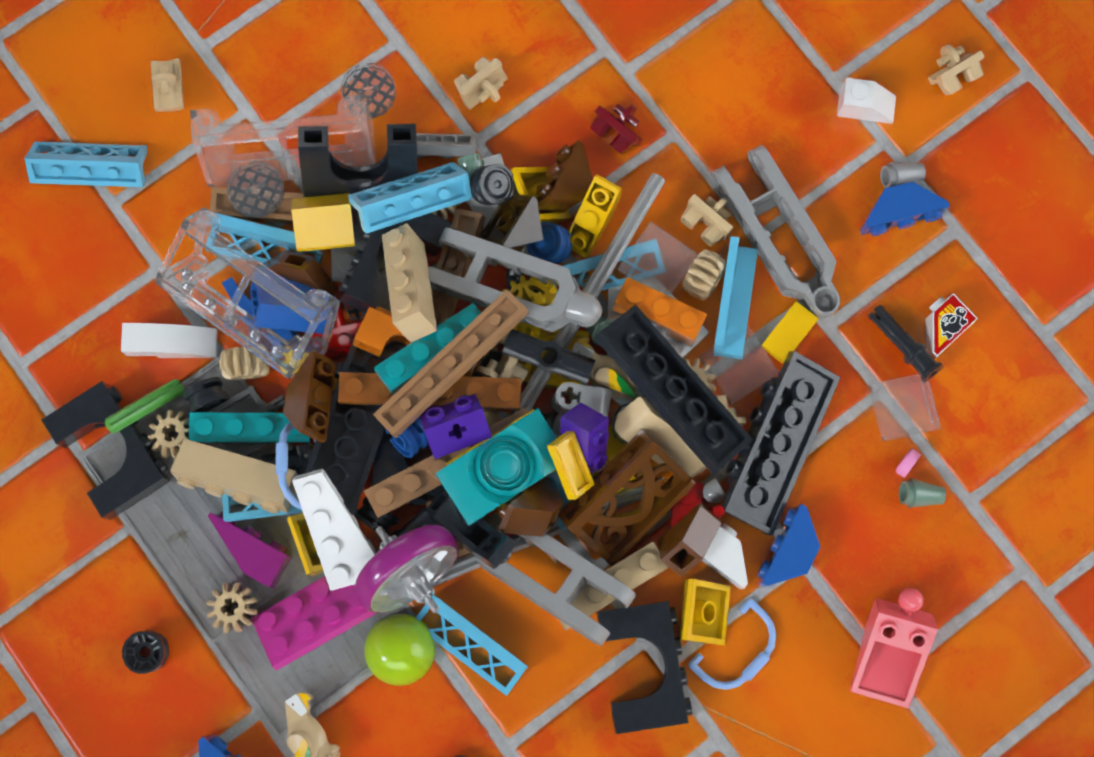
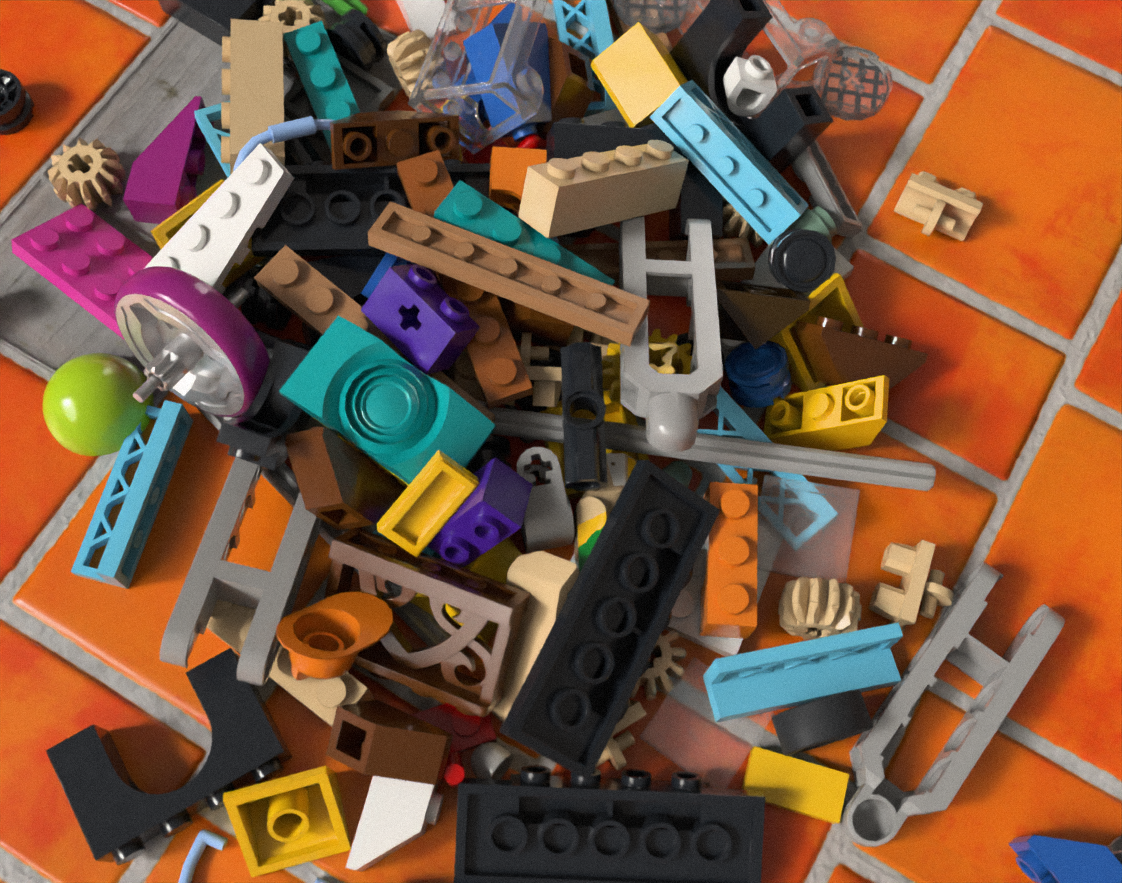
camera: 65 degrees right, 10 degrees down
dark red hips [590,104,642,155] -> none
none -> orange piece [277,592,393,680]
none -> white plate [723,55,777,116]
none -> black tyre [772,689,873,756]

